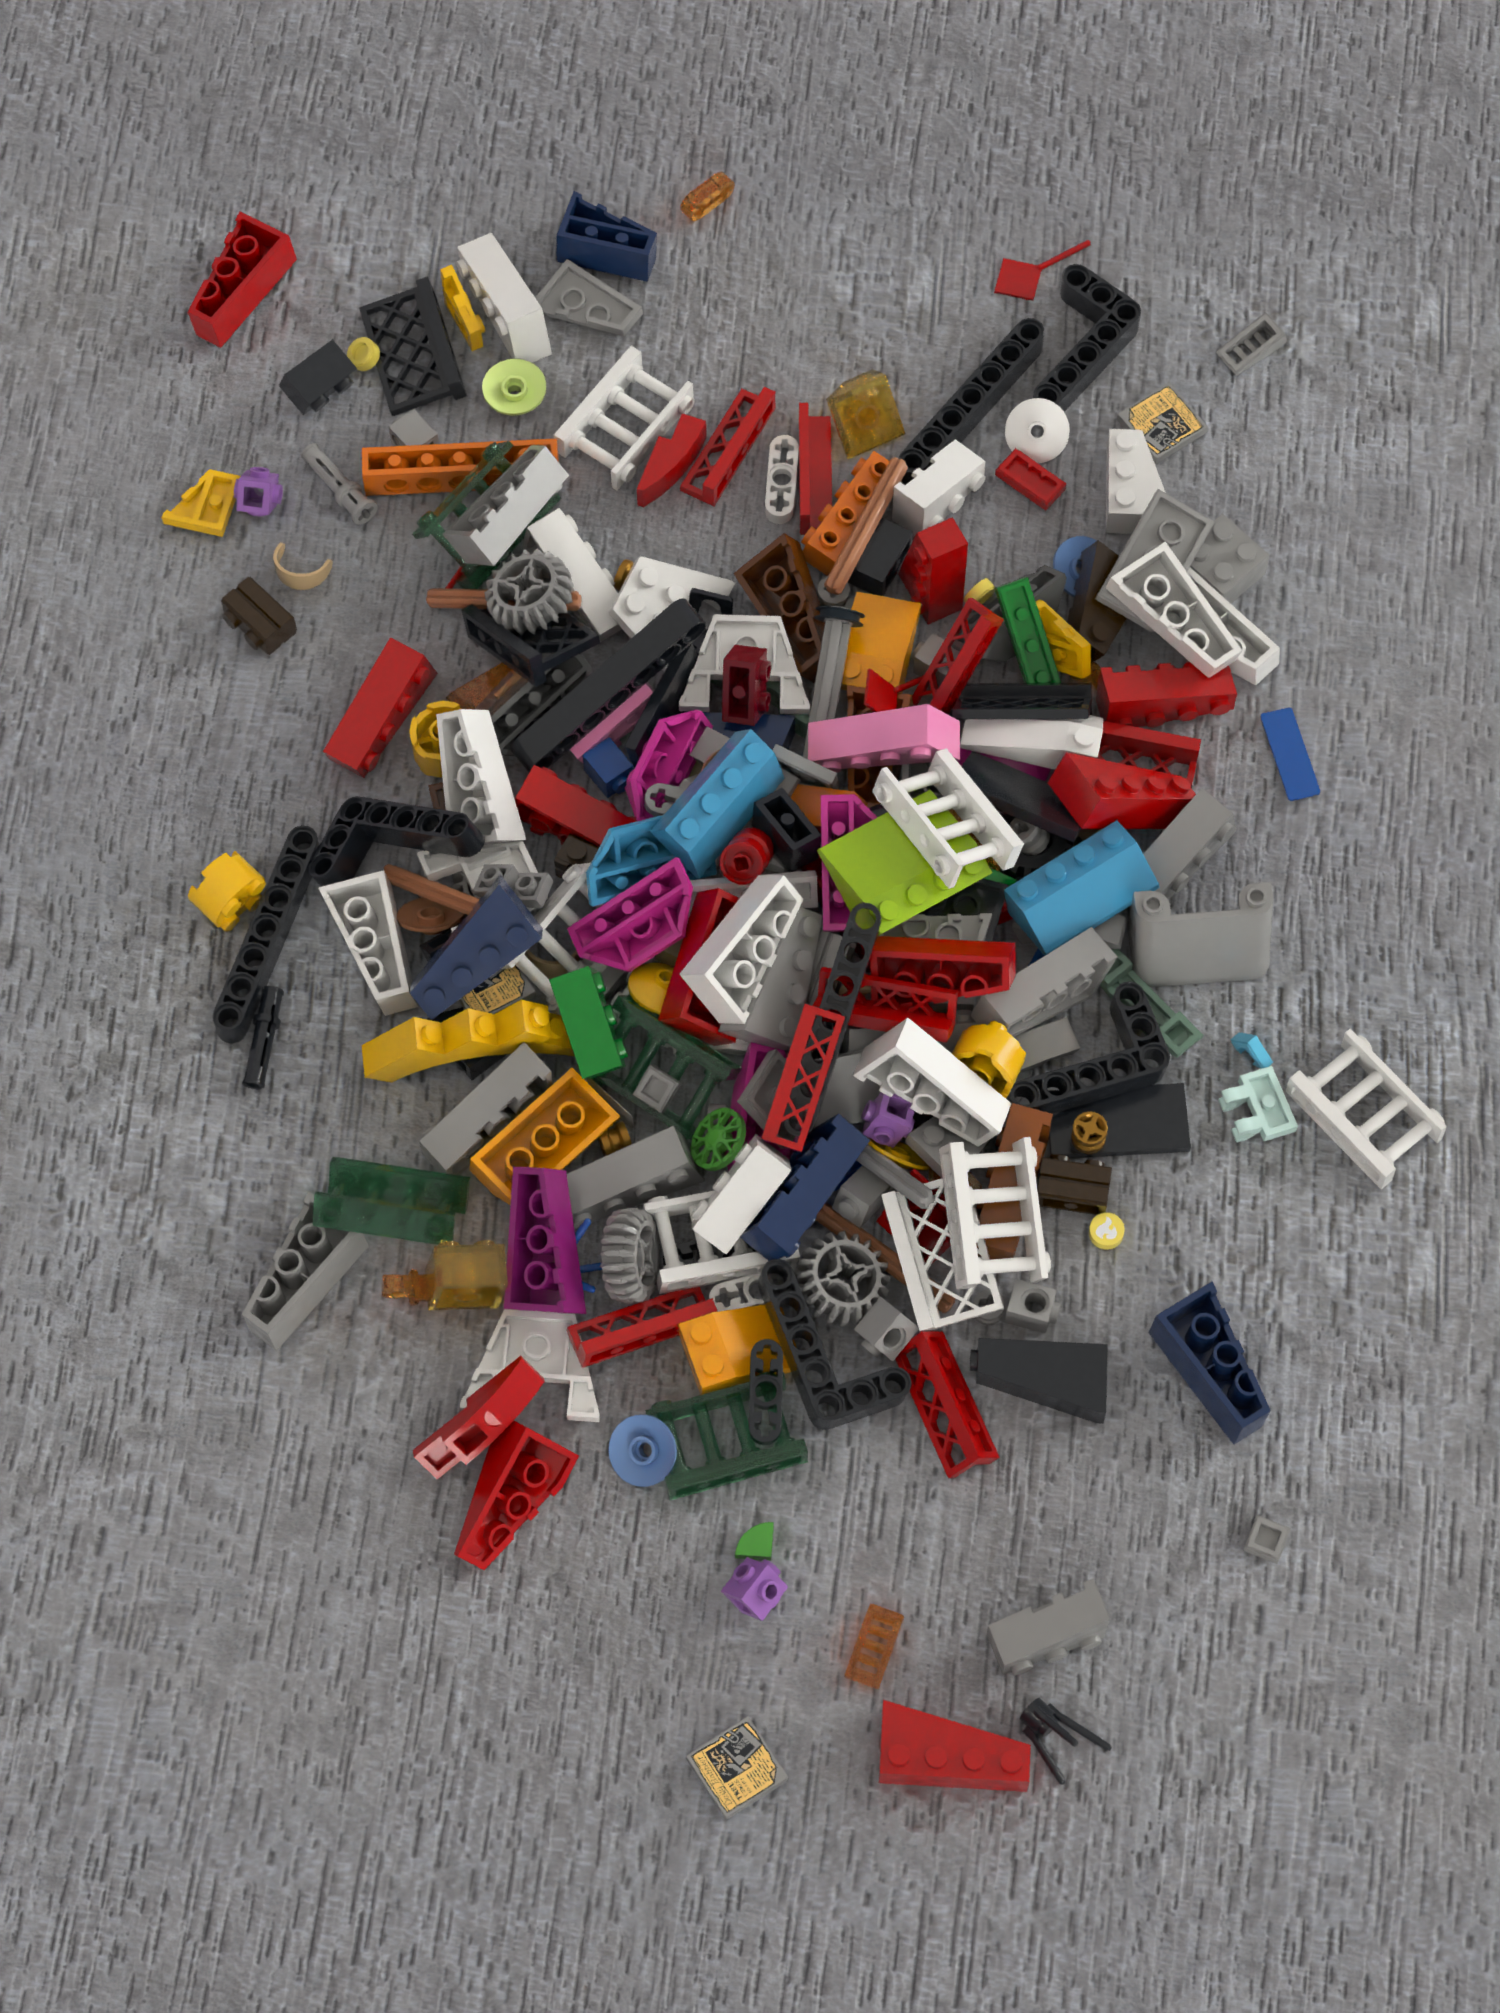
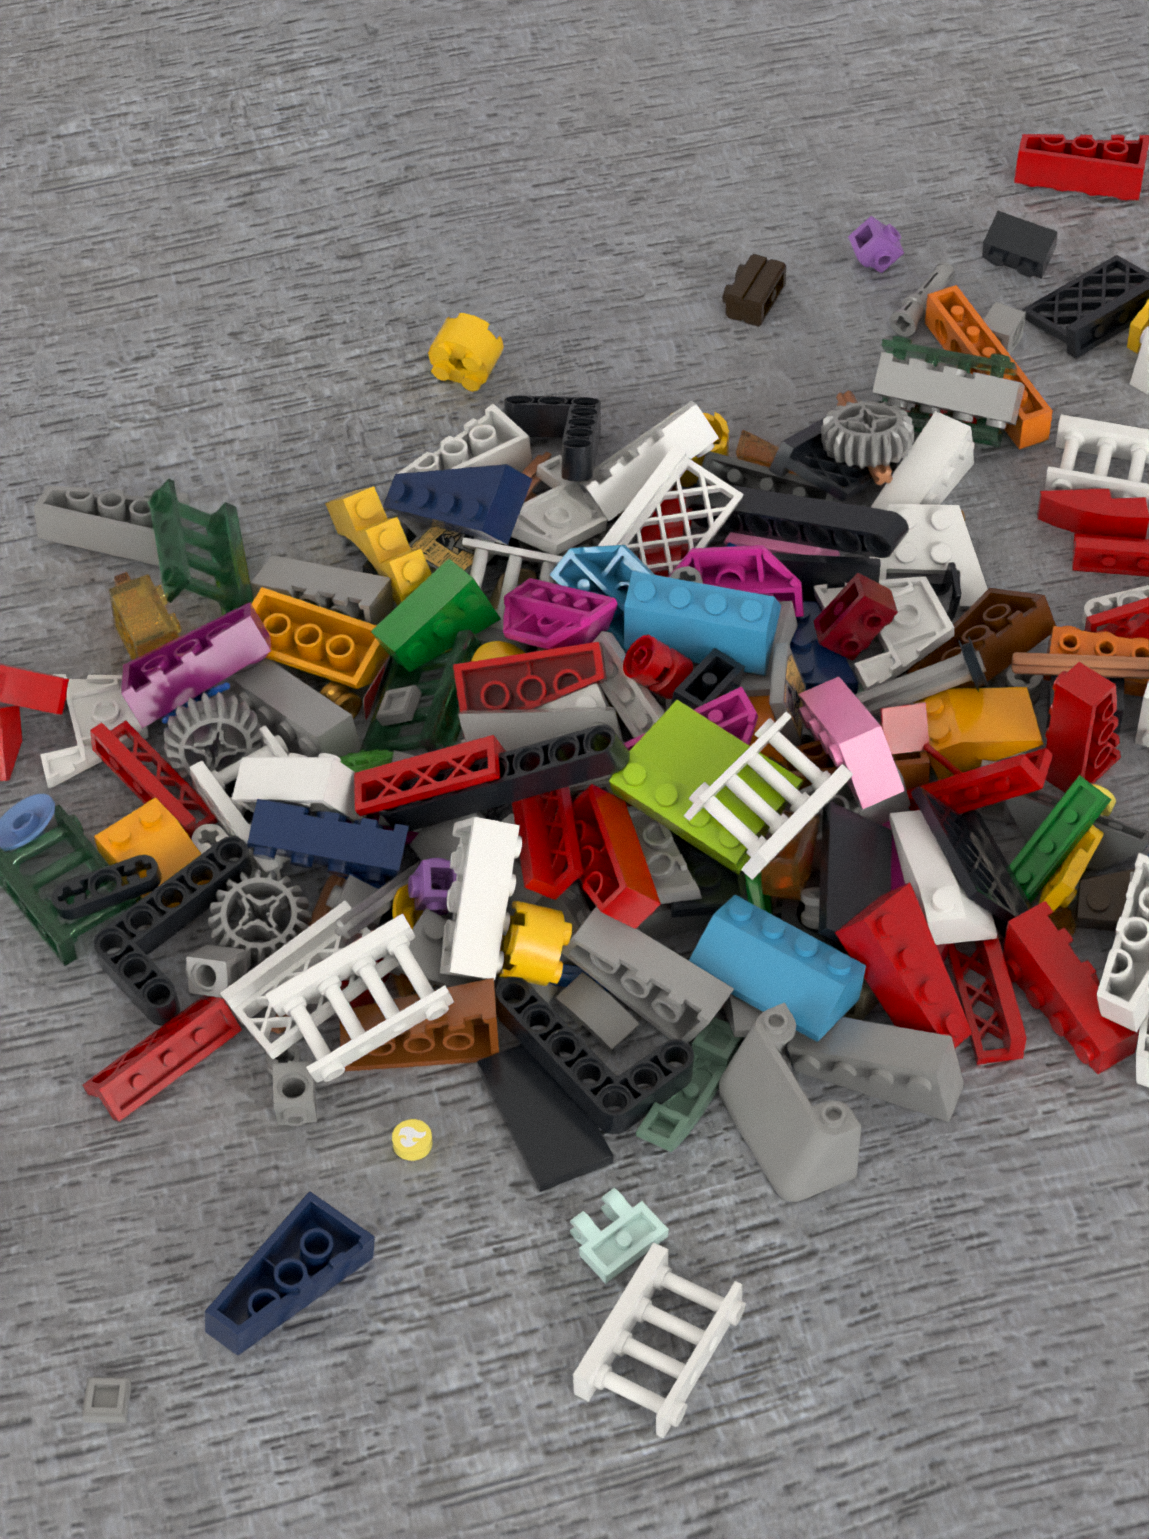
camera: 70 degrees right, 15 degrees down
yellow wing [161,469,241,537] -> none
black beam [212,825,319,1044] -> none
black pin [242,986,284,1090] -> none
tan helmet [273,542,333,590] -> none
red wedge [323,637,438,778] -> none
light yellow tile [347,337,380,371] -> none
light grey slope [473,864,554,908] -> none
yellowish green dish [482,359,546,416] -> none
white wedge [679,875,803,1024] -> none
black slope [970,1338,1108,1424] -> none
dark brown brick [1037,1154,1112,1215] -> none
pearl gold wheel [1071,1111,1108,1154] -> none
medium azure tile [1230,1032,1273,1069] -> none
blue piece [1260,707,1320,801] -> none
none -> white fence [598,444,744,575]

